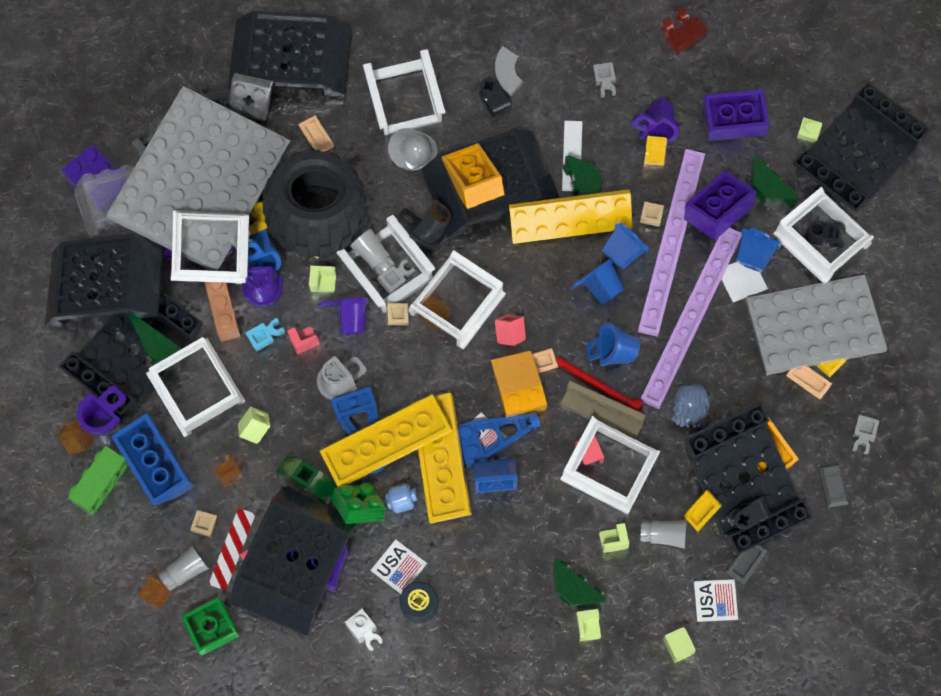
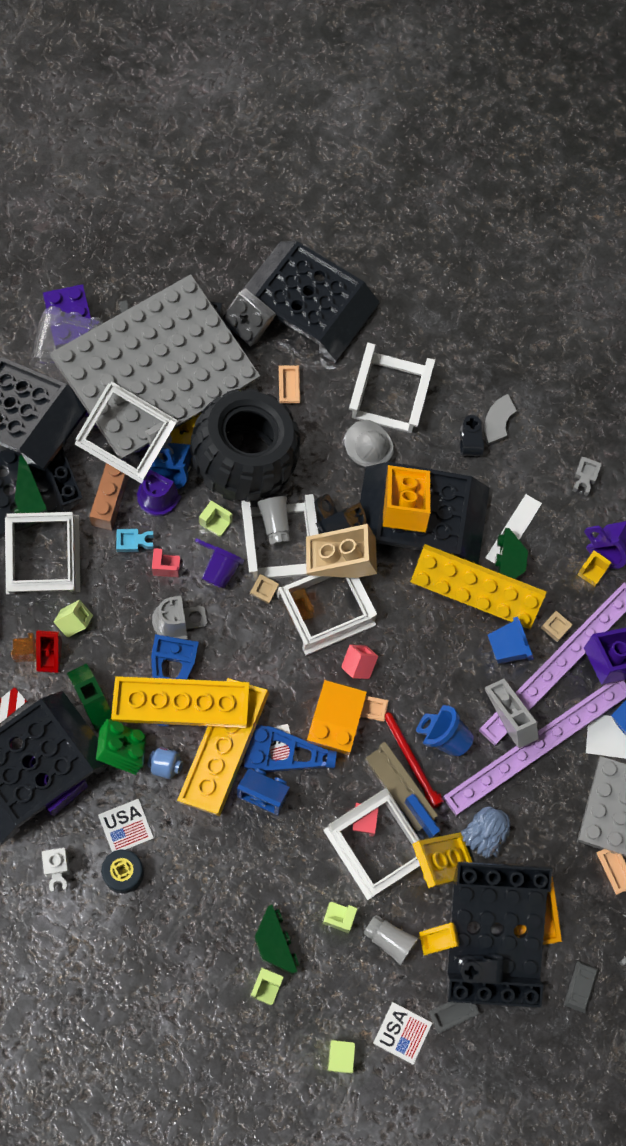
camera: 20 degrees right, 0 degrees up
light grey plate [377,259,415,294] -> none
blue container [570,258,625,305] -> none
none -> red slope [36,630,62,673]
none -> tan slope [306,524,377,578]
none -> blue tile [404,794,440,838]
none -> yellow plate [412,832,473,888]
none -> light grey slope [485,679,538,748]

